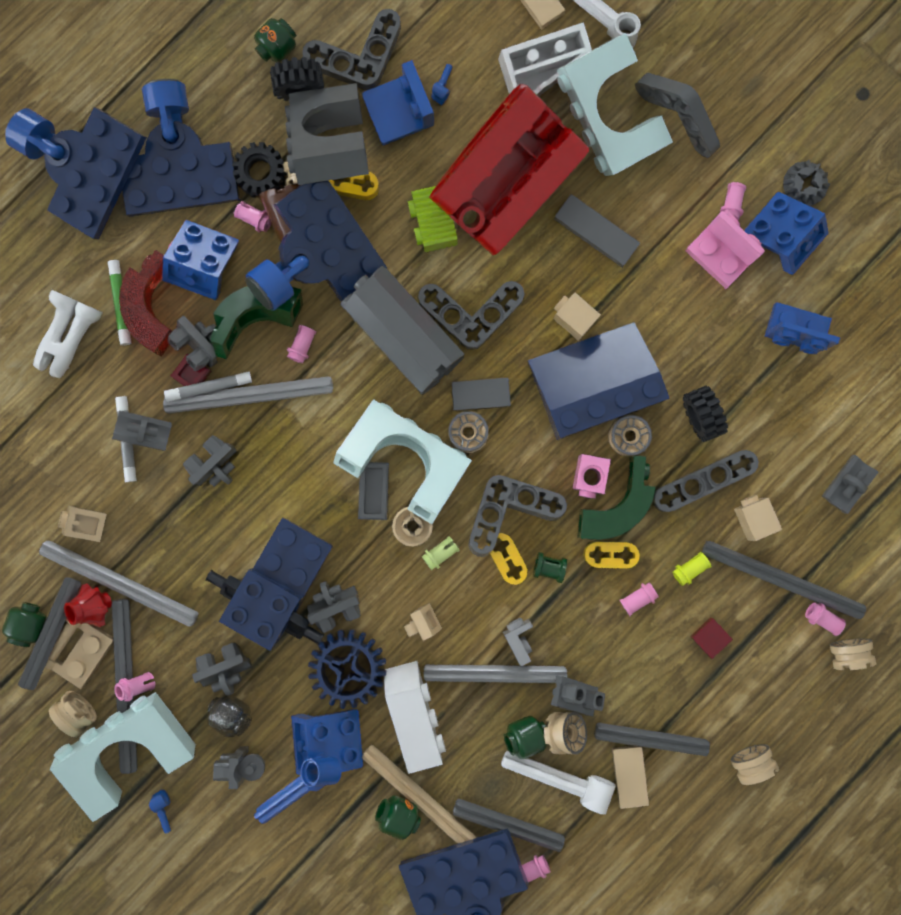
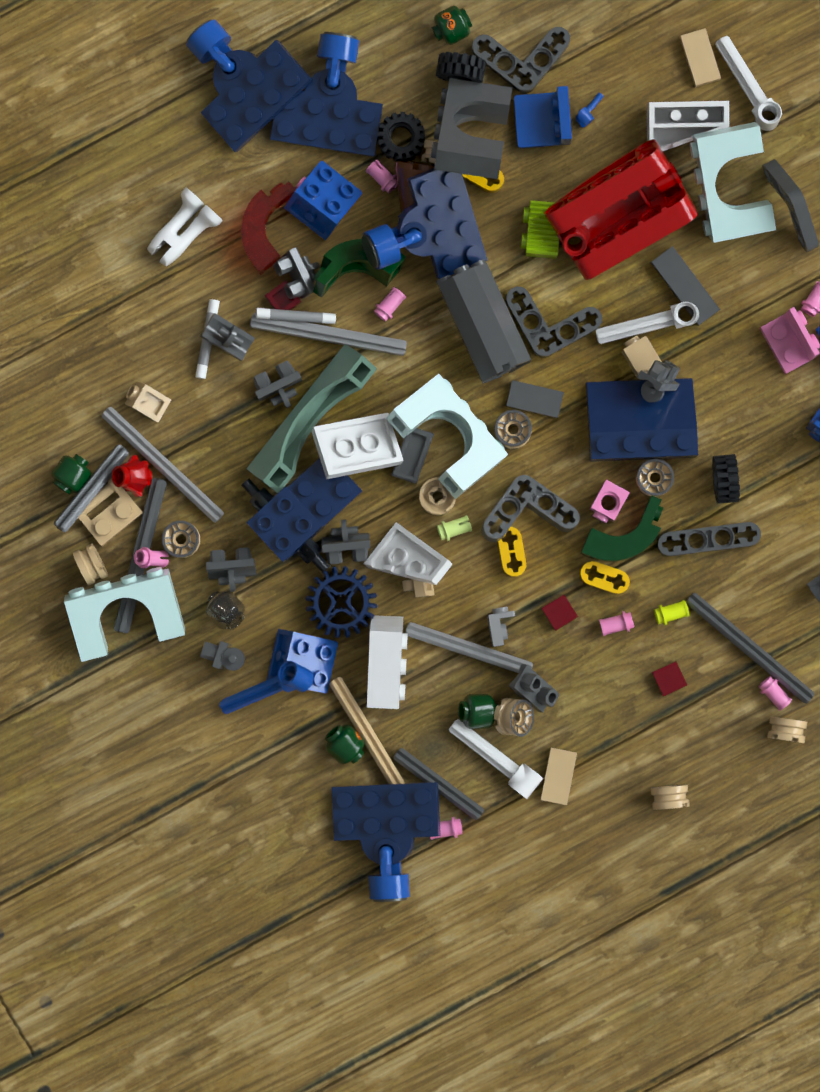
camera: 20 degrees right, 0 degrees up
bar [108,260,132,345] -> none
blue hand [149,790,171,834] -> none
dark green bush [533,552,567,583] -> none
dark grey axle [594,723,710,756] -> none
tan brick [734,495,782,541] -> none
none -> wheel [162,521,200,558]
none -> sand green arch [247,344,377,493]
none -> white plate [312,413,404,479]
none -> white wing [364,522,452,585]
none -> dark red tile [541,595,578,631]
none -> white axle [596,302,699,344]
none -> dark grey hips [637,360,680,402]

